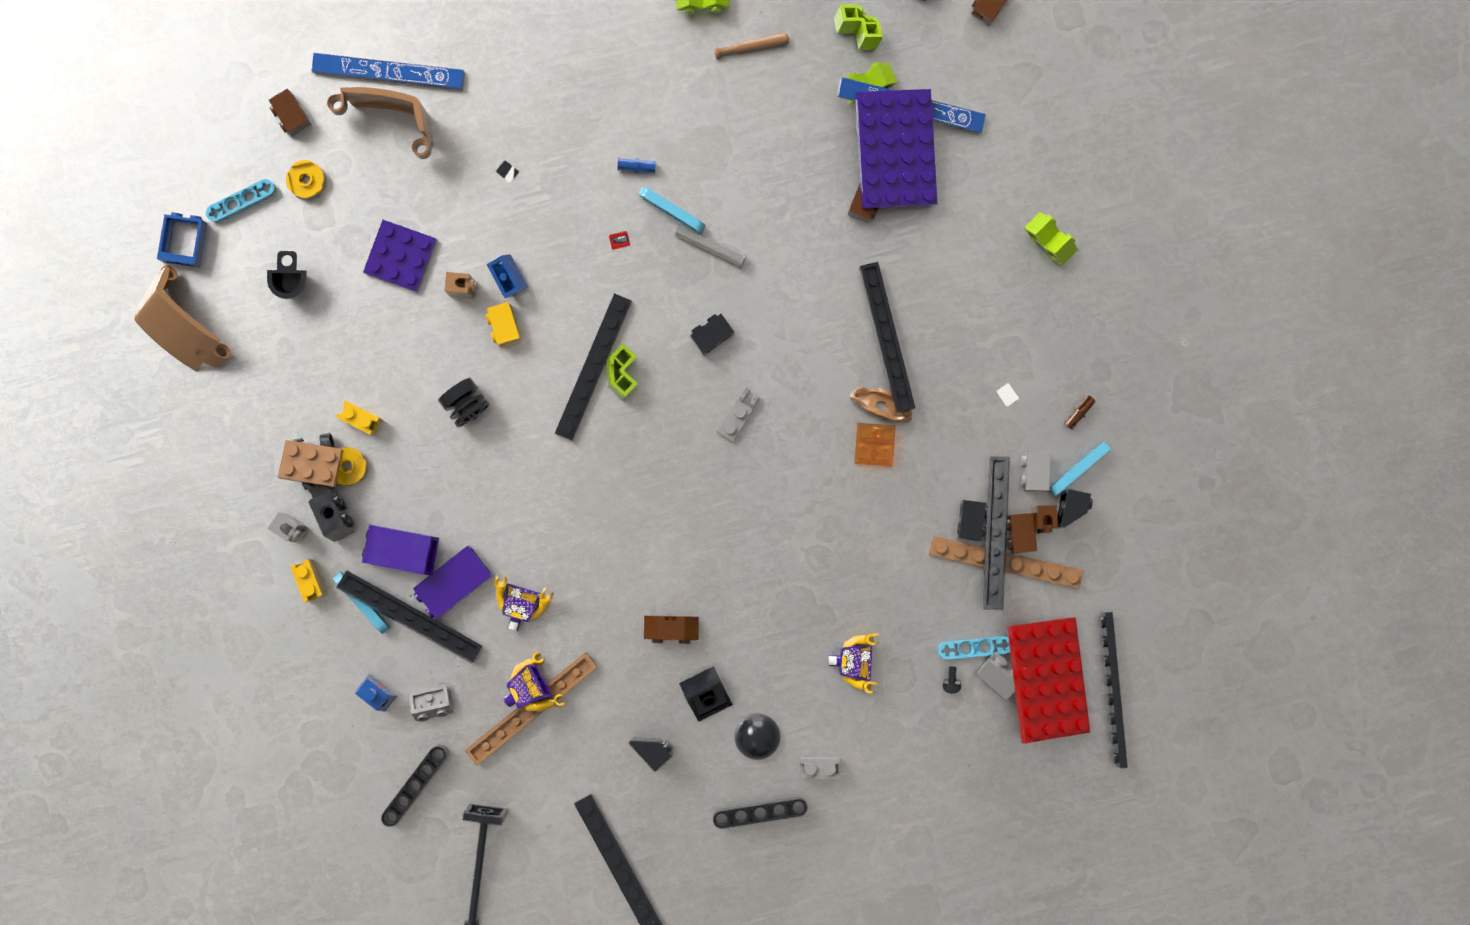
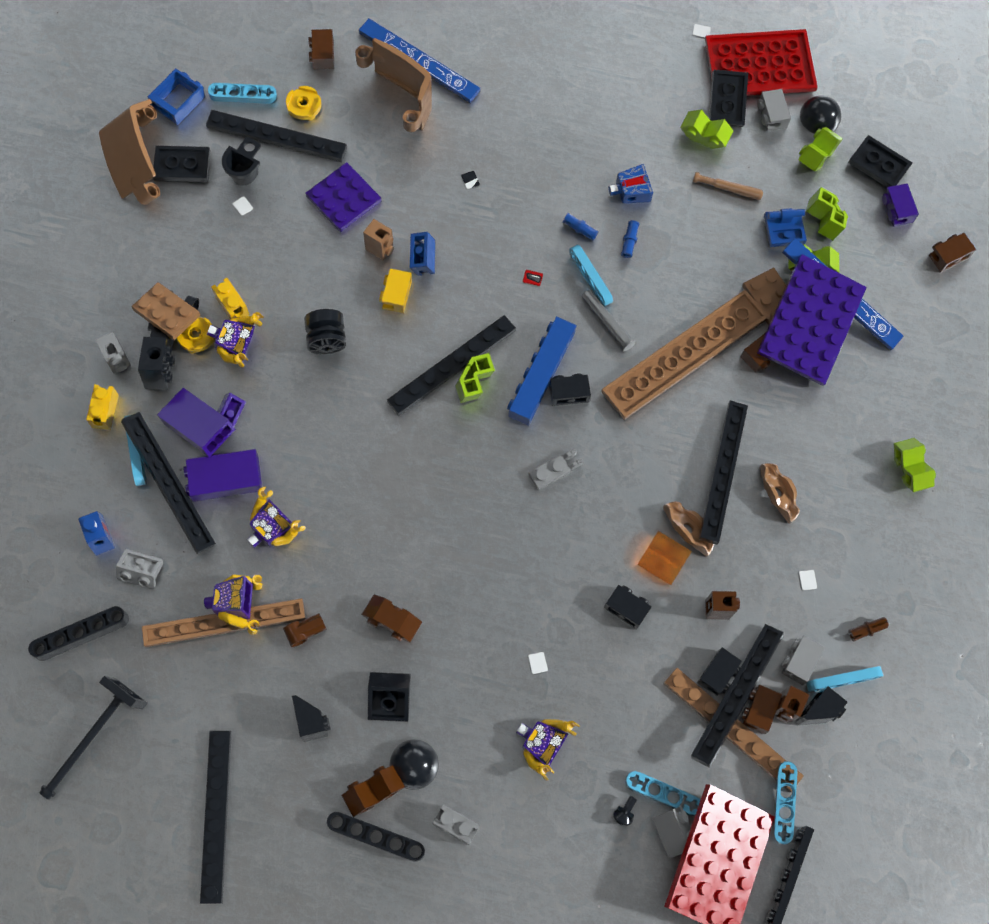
camera: 25 degrees right, 15 degrees down
none -> black plate [153,146,211,182]
none -> black plate [206,110,347,162]
none -> torso [207,312,264,368]
none -> dark purple slope [217,393,246,426]
none -> white sticker [232,196,254,216]
none -> reddish brown piece [283,613,327,647]
none -> reddish brown brick [341,765,405,817]
none -> blue brick [507,316,577,426]
none -> white sticker [528,652,548,674]
none -> medium nougat plate [601,290,769,420]
none -> black brick [604,584,652,630]
none -> blue torso [608,164,653,204]
none -> blue pin [621,220,640,258]
none -> reddish brown brick [705,591,740,620]
none -> medium nougat plate [742,267,786,325]
none -> medium nougat piece [759,463,800,523]
none -> blue plate [764,208,807,247]
none -> medium azure beam [774,761,797,844]

